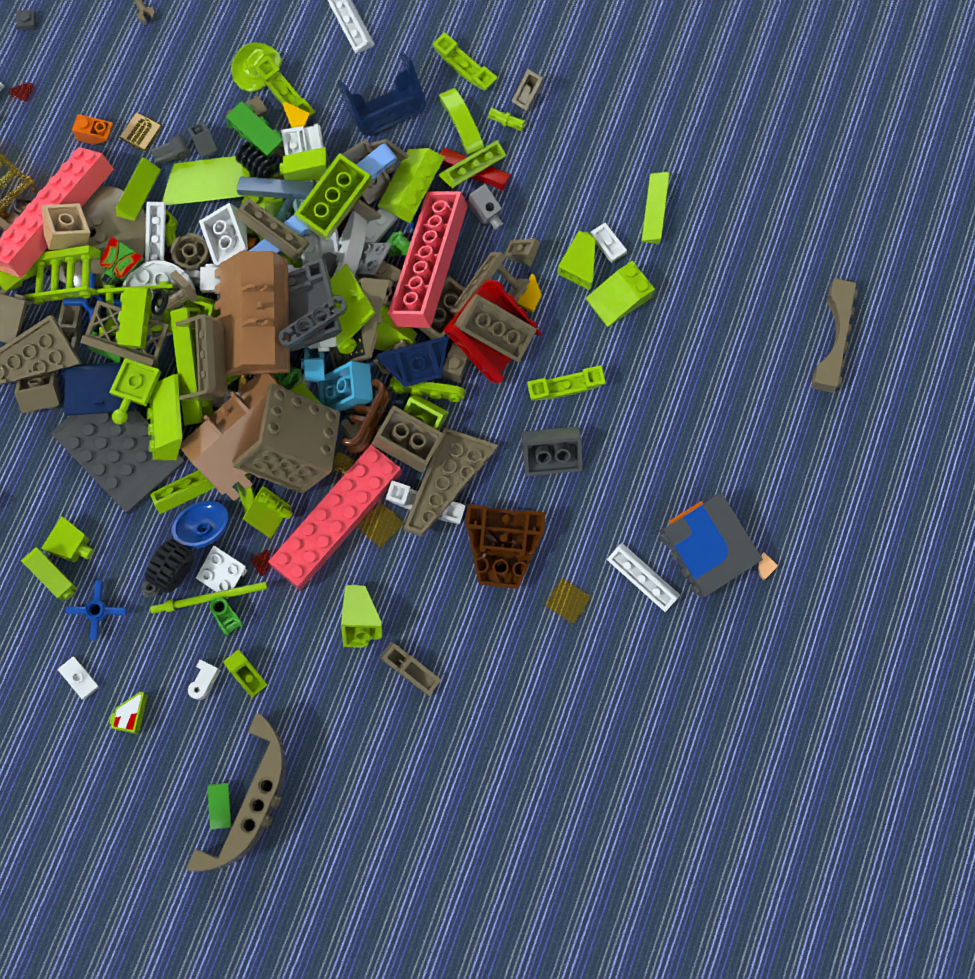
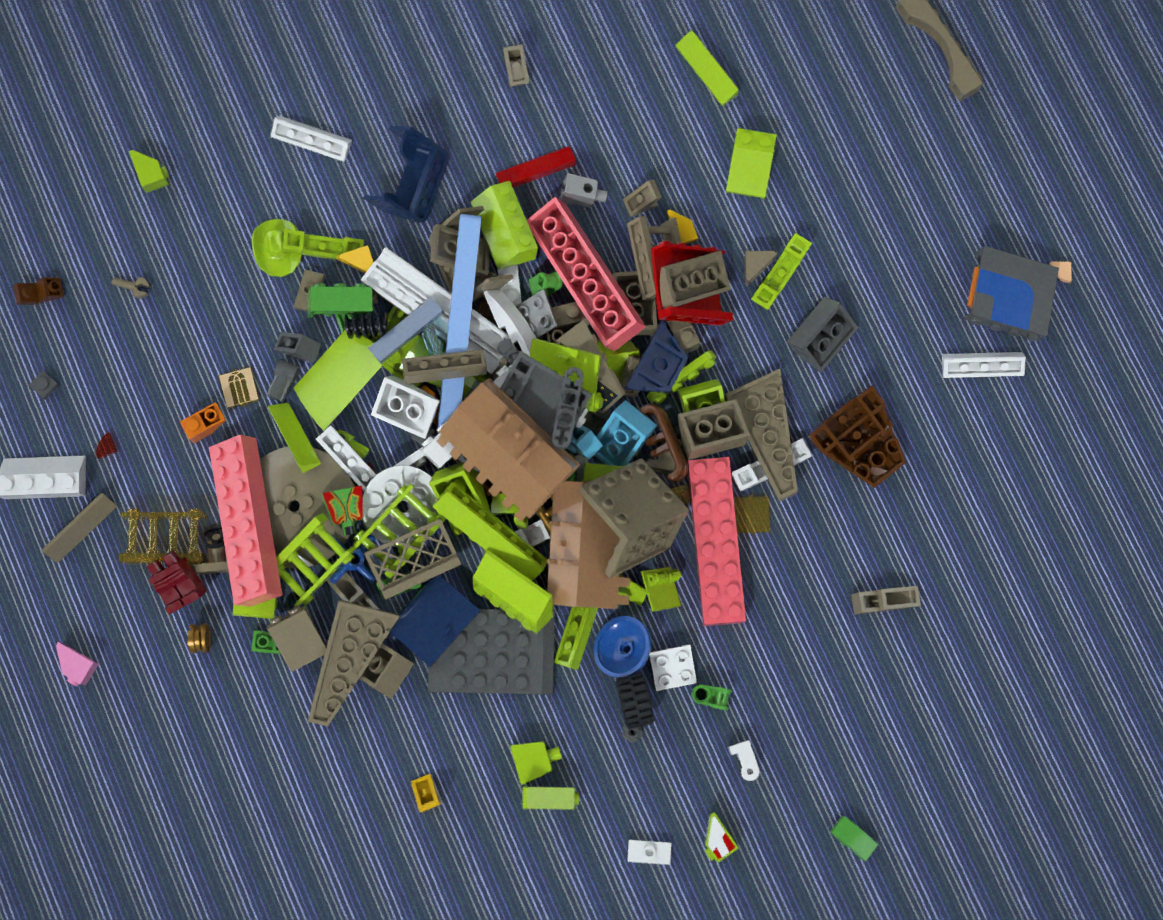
camera: 40 degrees left, 5 degrees up
tan slope [42,203,90,250] -> none
blue bar [66,581,127,641] -> none
lime plate [109,358,161,425] -> none
lime brick [116,287,152,350] -> none
lime bar [150,582,268,614] -> none
dark tan piece [151,270,199,316] -> none
dark tan cylinder [170,233,210,271] -> none
dark tan windscreen [176,314,228,401] -> none
dark tan slope [186,713,286,872] -> none
lime slope [223,649,267,698] -> none
clear red tile [251,549,270,577] -> none
lime slope [280,147,330,181] -> none
lime brick [294,153,371,241] -> none
lime slope [341,585,382,648] -> none
lime slope [432,32,498,91] -> none
lime slope [438,88,484,156] -> none
lime slope [439,140,507,188] -> none
lime pin [488,107,525,131] -> none
clear yellow piece [544,579,591,624] -> none
lime slope [557,230,595,290] -> none
white plate [590,223,627,263] -> none
none -> dark tan slope [744,251,777,287]

